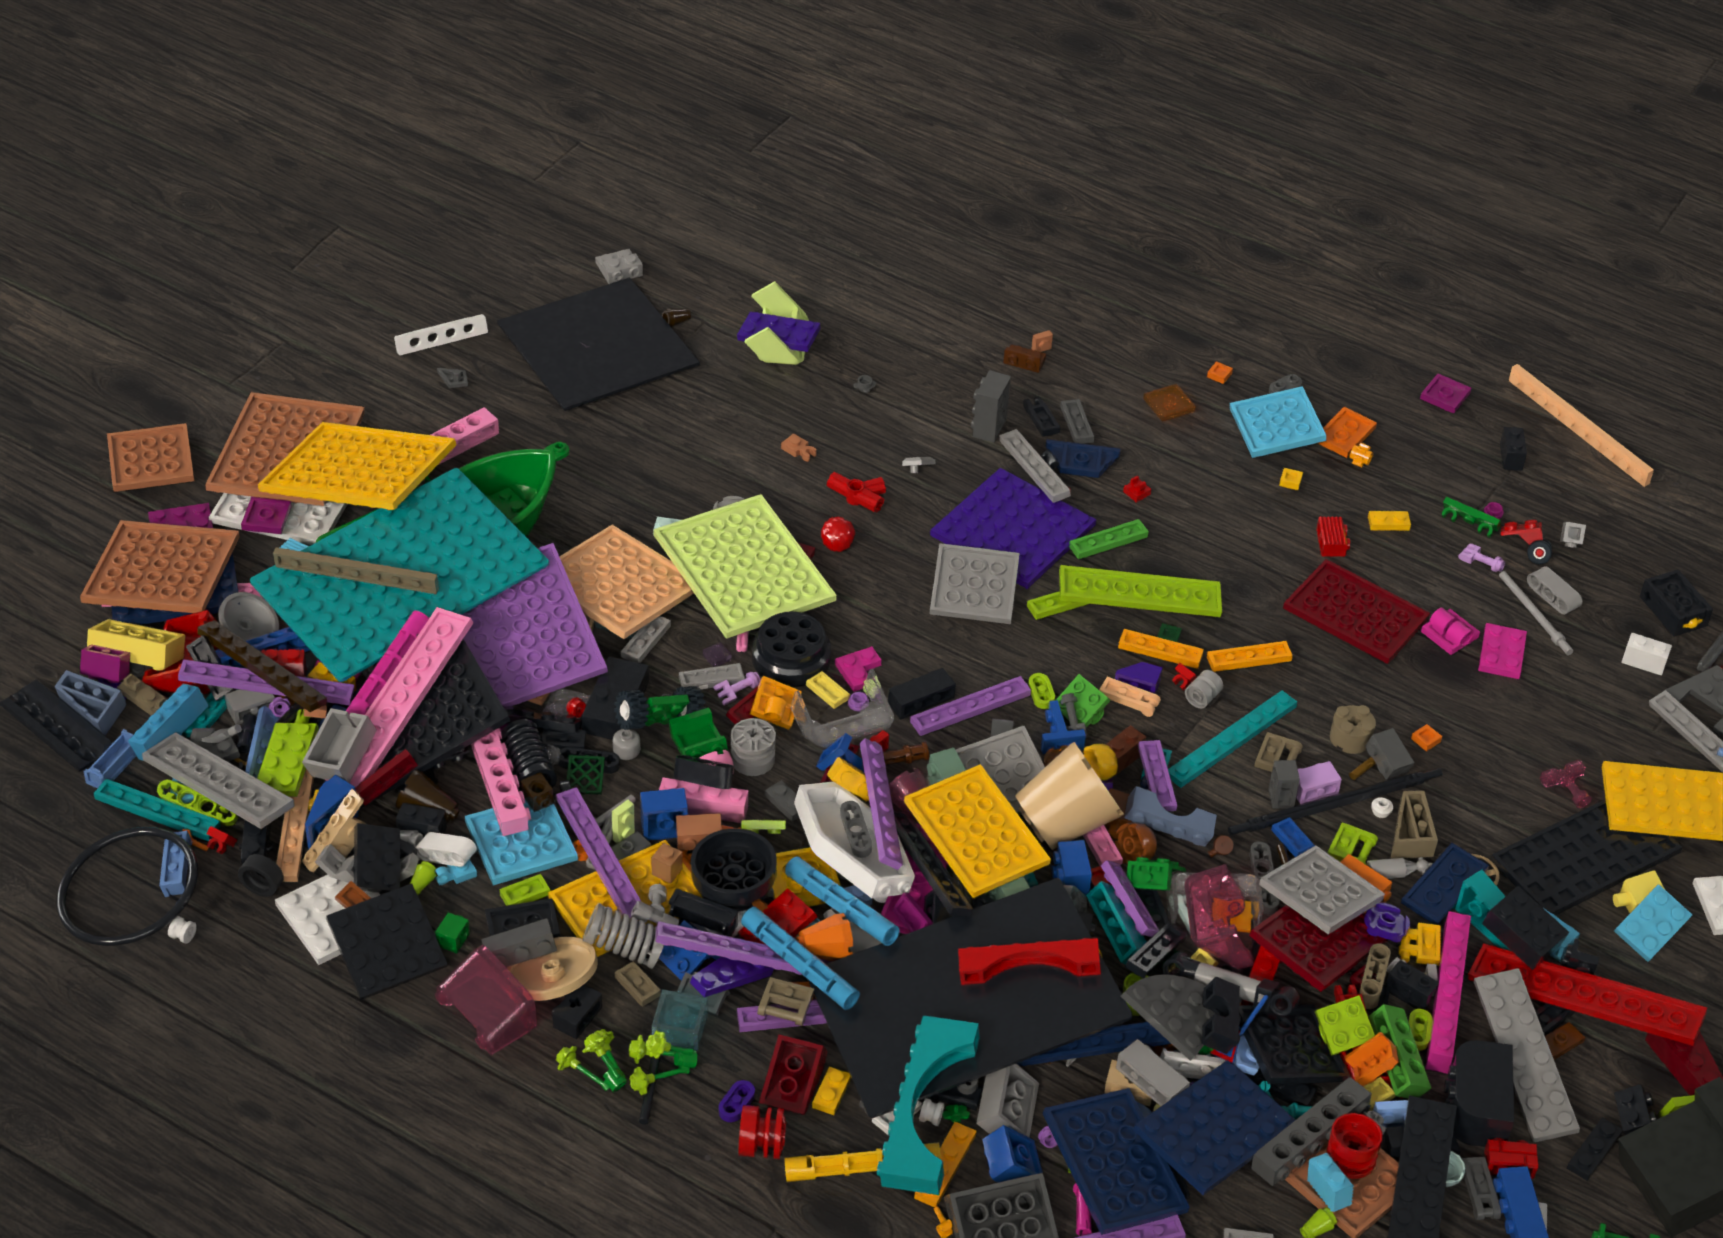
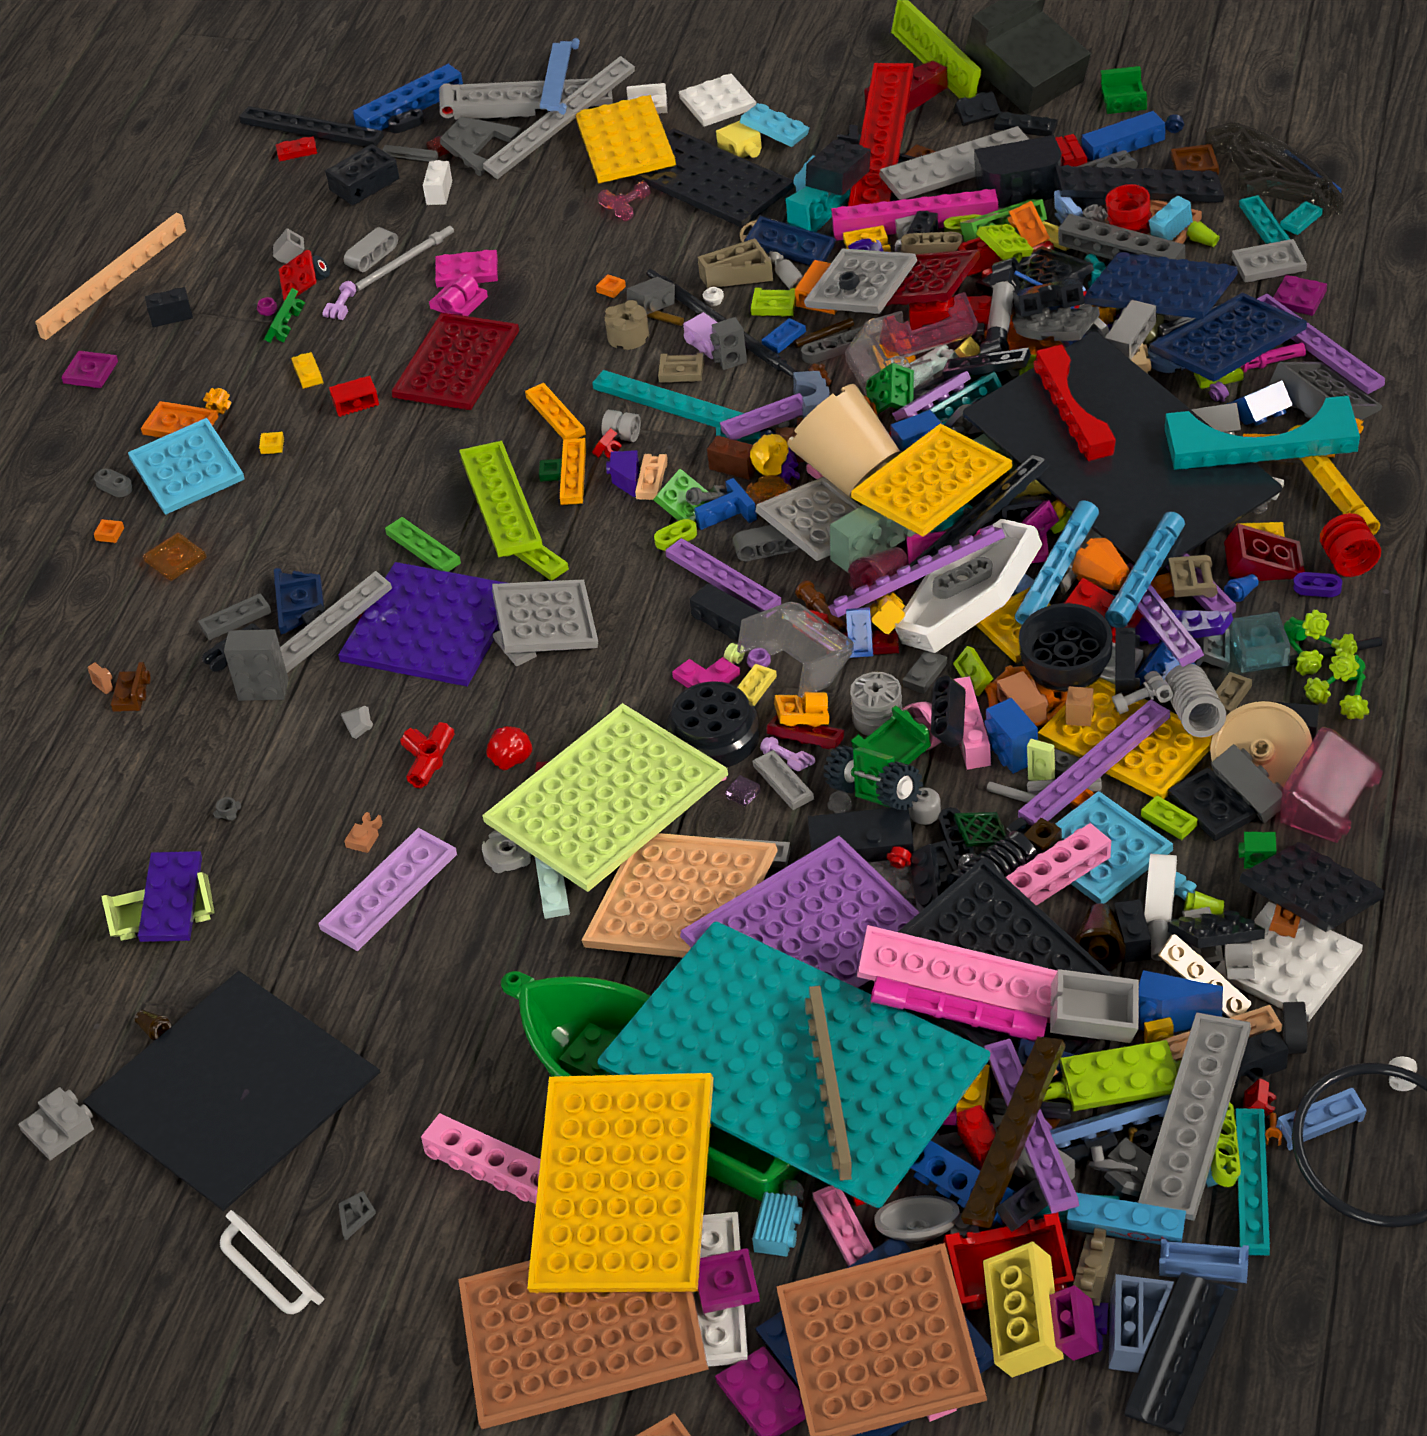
camera: 100 degrees left, 0 degrees up
dark red plate [355,749,418,806] -> none
red tile [1123,475,1151,502] -> none
none -> lavender plate [318,828,457,951]
none -> black plate [838,271,860,291]
none -> blue cone [1224,574,1259,602]

